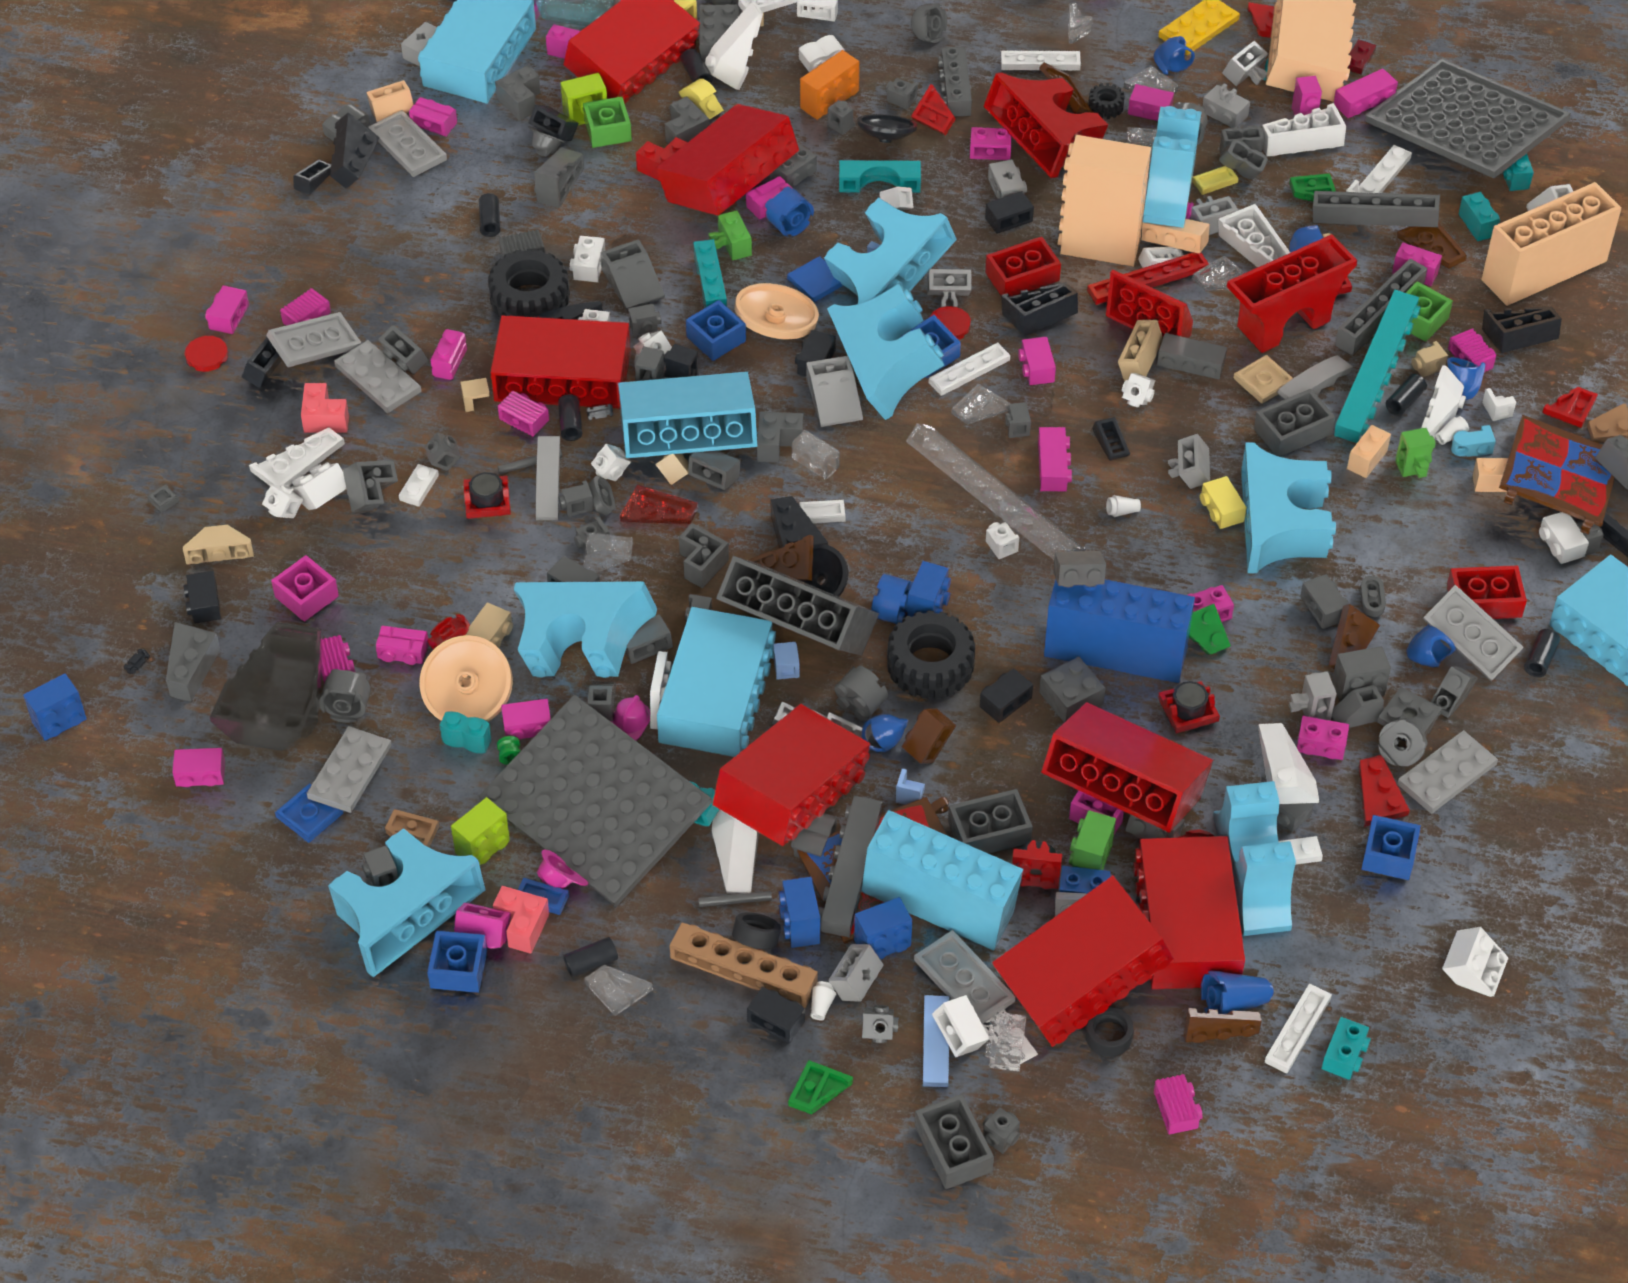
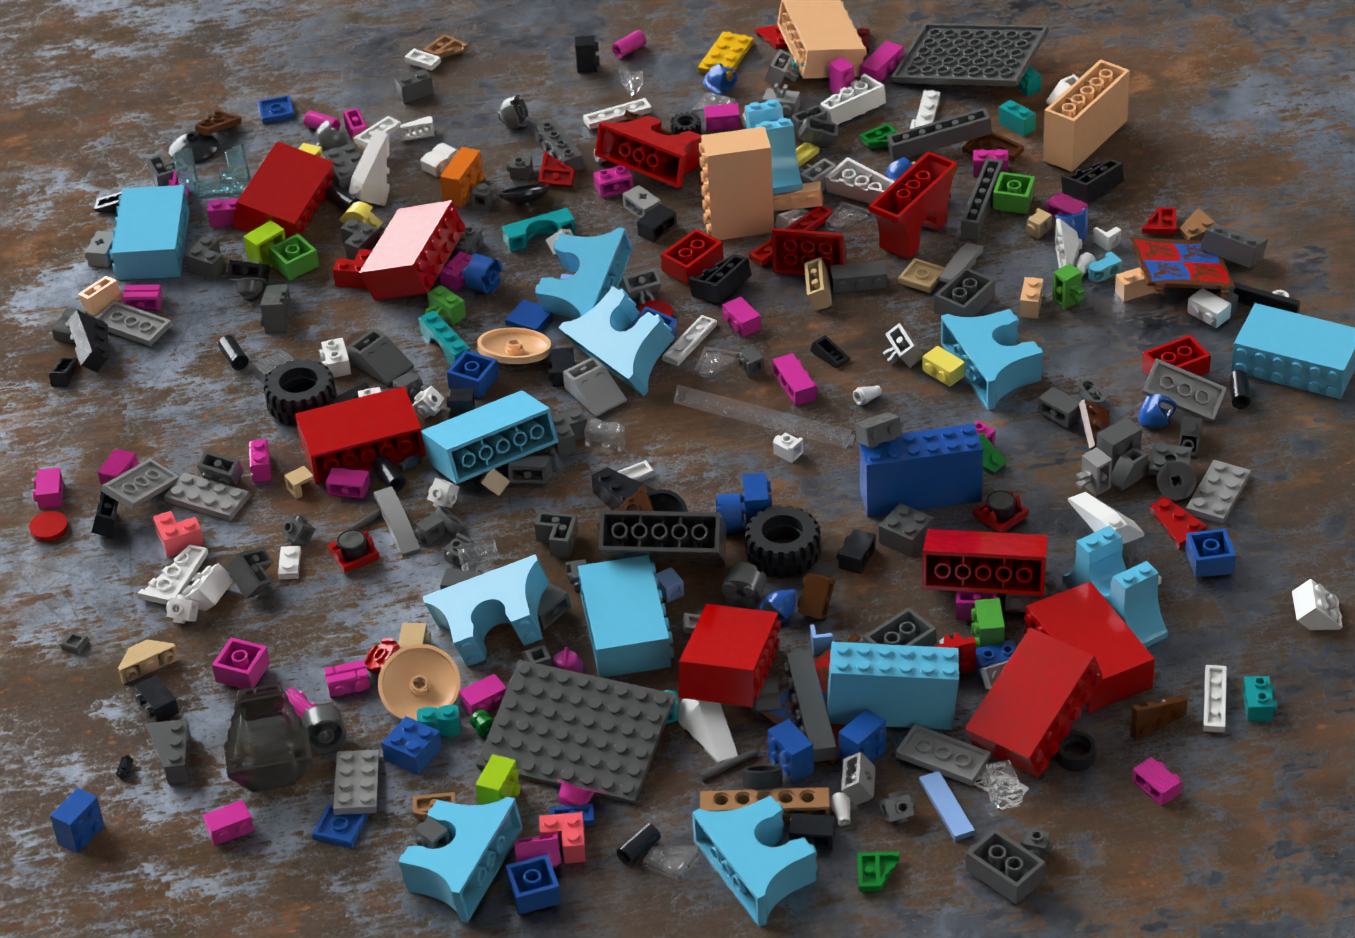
camera: 20 degrees left, 10 degrees down
clear red wing [620,485,699,524] -> none
dark grey brick [634,346,665,381] -> none
white wing [650,651,672,729] -> none
white brick [932,995,990,1058] -> none
white brick [1122,373,1155,407] -> none
blue cone [1201,971,1274,1014] -> none
dark pink brick [1297,716,1349,760] -> none
teal brick [1334,290,1421,443] -> none
black pin [1385,374,1427,416] -> none
none -> blue brick [381,716,442,775]
none -> medium azure piece [692,796,818,927]

